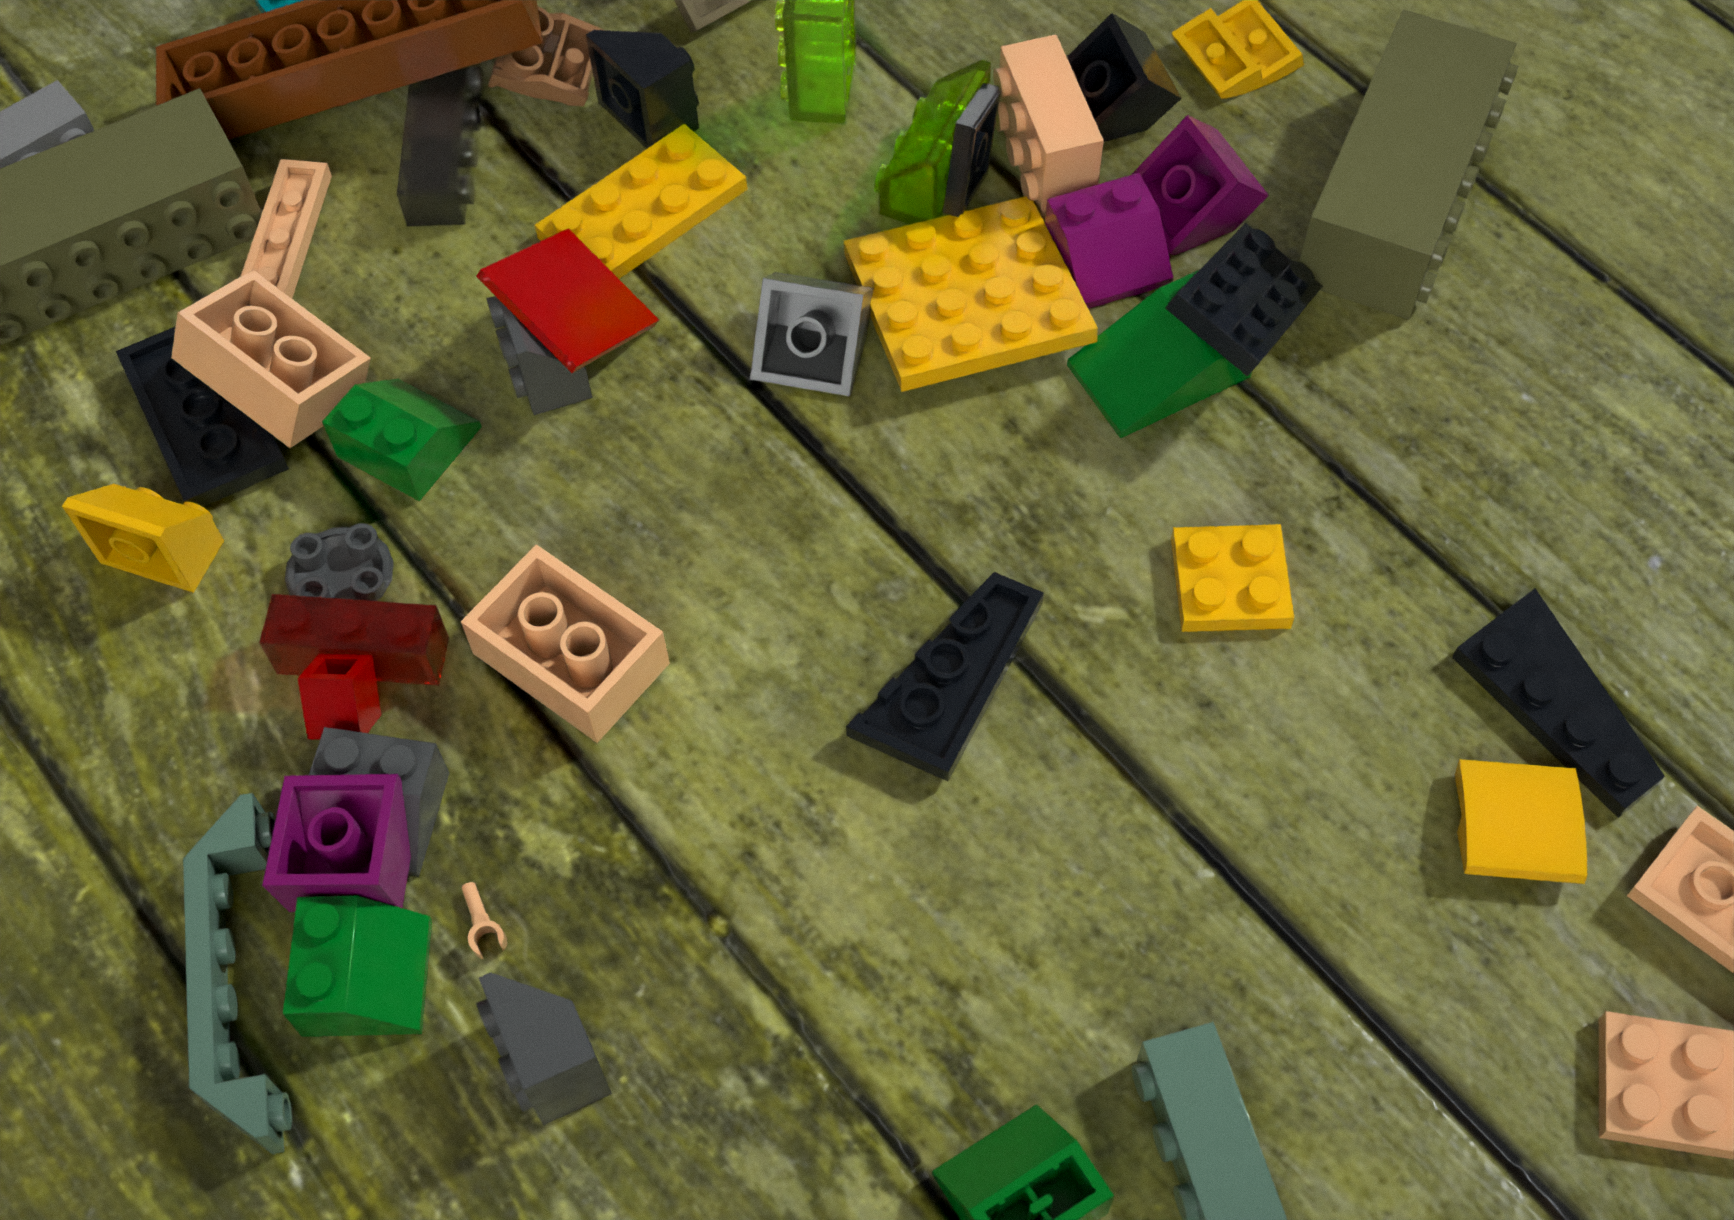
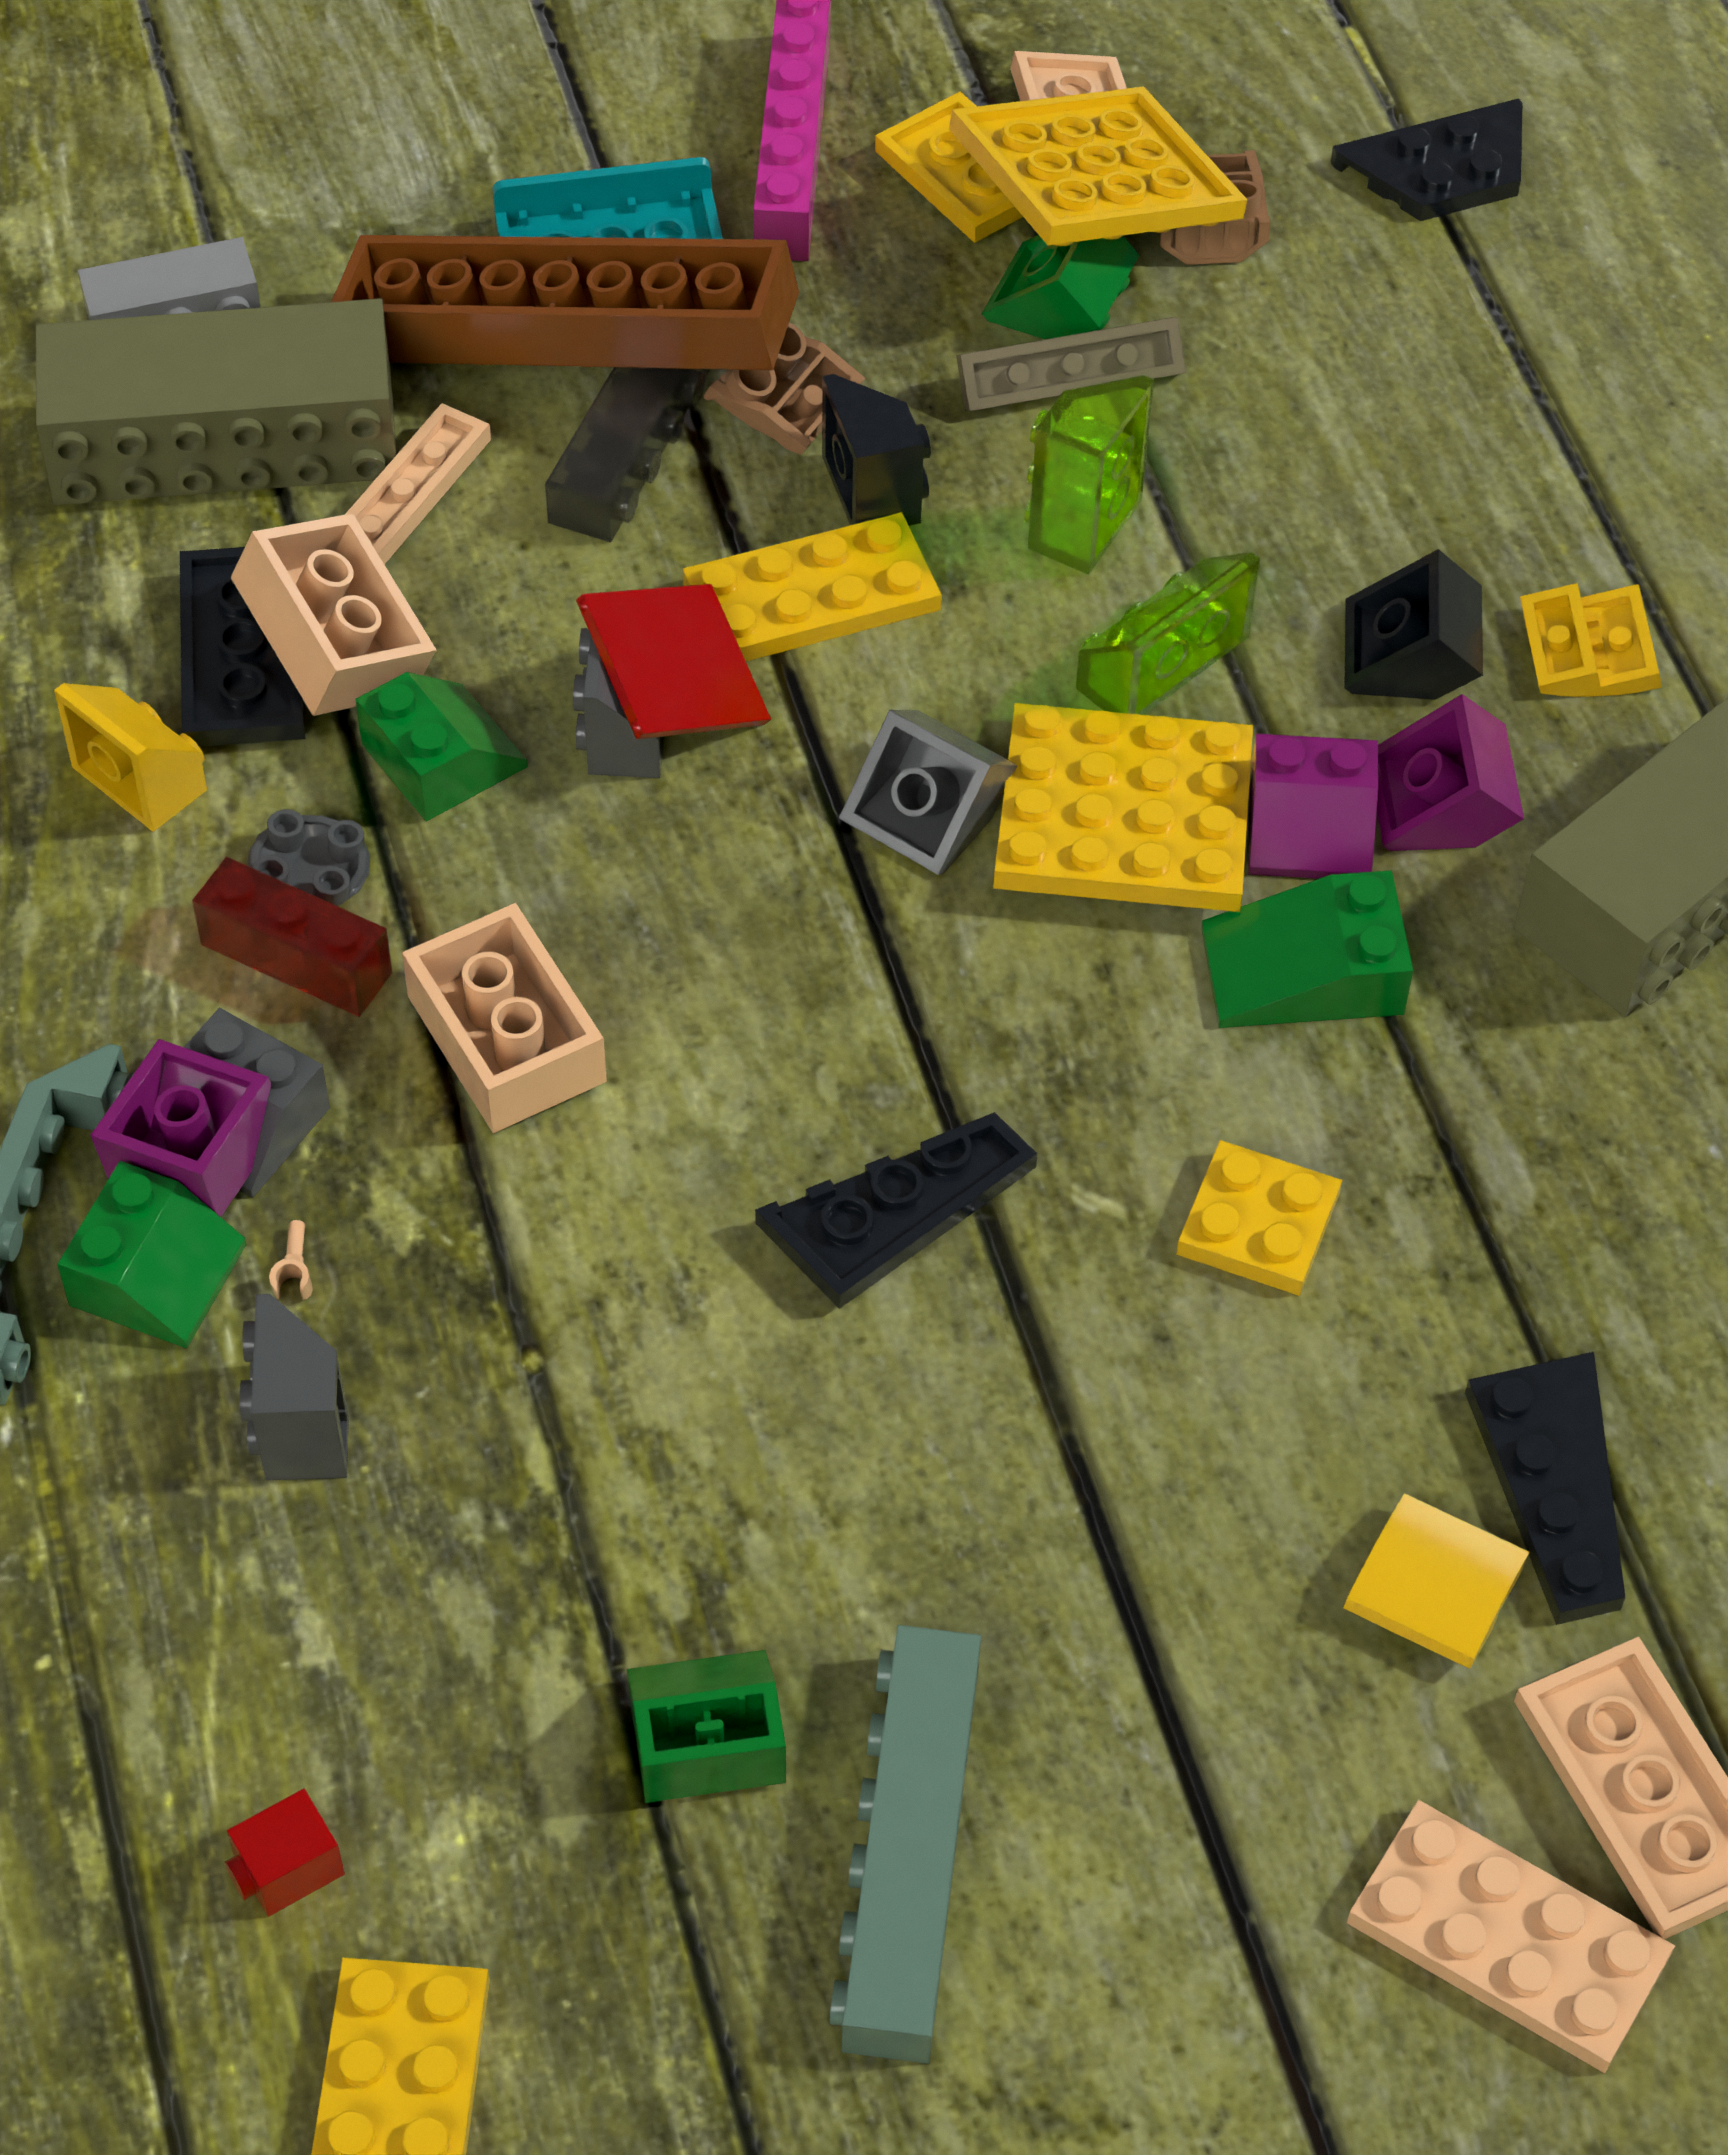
camera: 20 degrees right, 5 degrees down
red brick [297,653,382,740] -> none
black tile [943,83,1001,217] -> none
light nougat brick [993,34,1104,219] -> none
black plate [1165,223,1323,377] -> none

